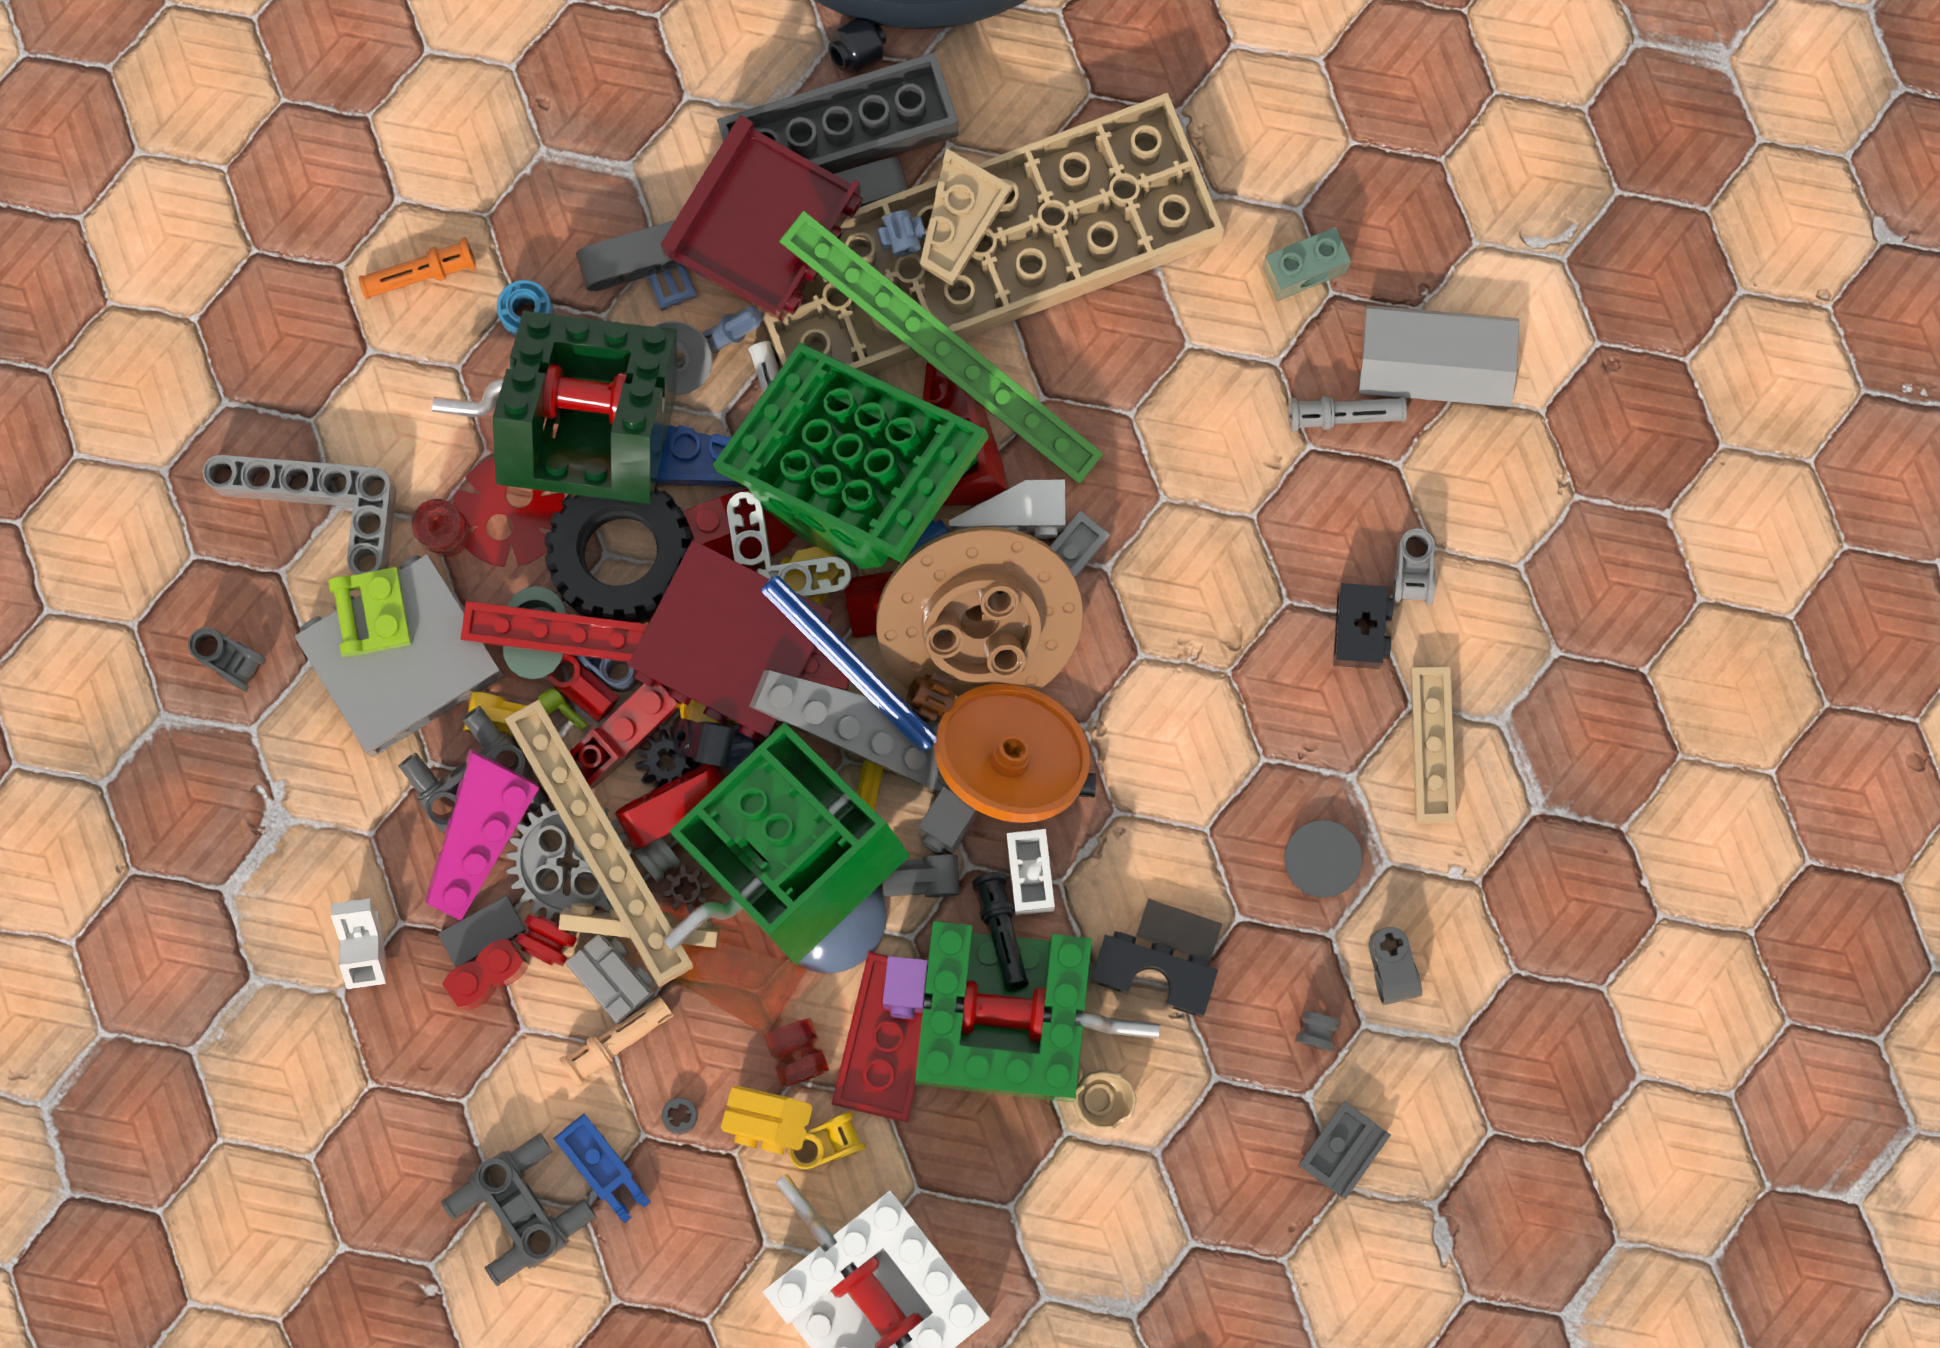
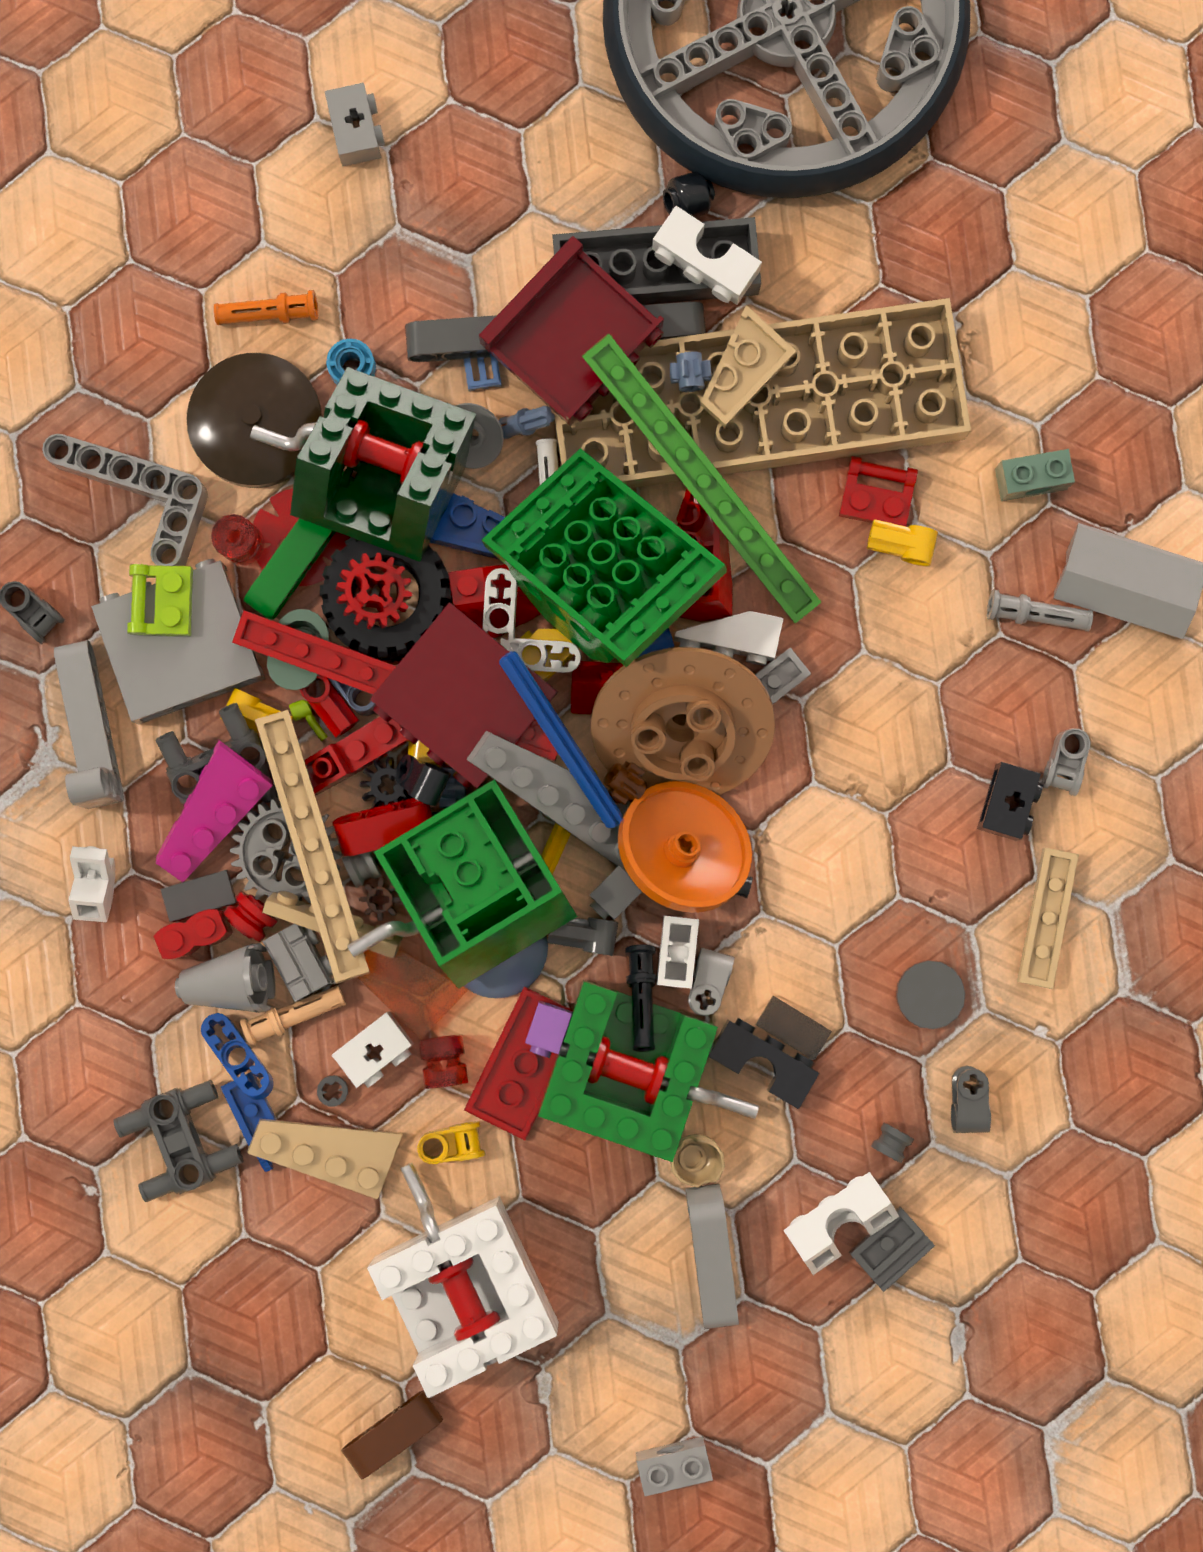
camera: 10 degrees right, 5 degrees up
yellow brick [721,1085,812,1155] -> none
none -> light grey beam [54,640,124,809]
none -> light grey cone [175,943,275,1013]
none -> dark brown dish [187,353,322,488]
none -> blue beam [201,1013,274,1100]
none -> green beam [243,470,354,621]
none -> tan wing [247,1119,403,1199]
none -> light grey brick [325,83,385,167]
none -> white brick [332,1011,414,1088]
none -> red gear [336,552,412,629]
none -> white arch [652,206,762,305]
none -> light grey beam [685,1184,739,1330]
none -> light grey piece [688,948,735,1016]
none -> white arch [783,1172,899,1275]
none -> red plate [839,456,918,527]
none -> yellow piece [866,519,938,566]

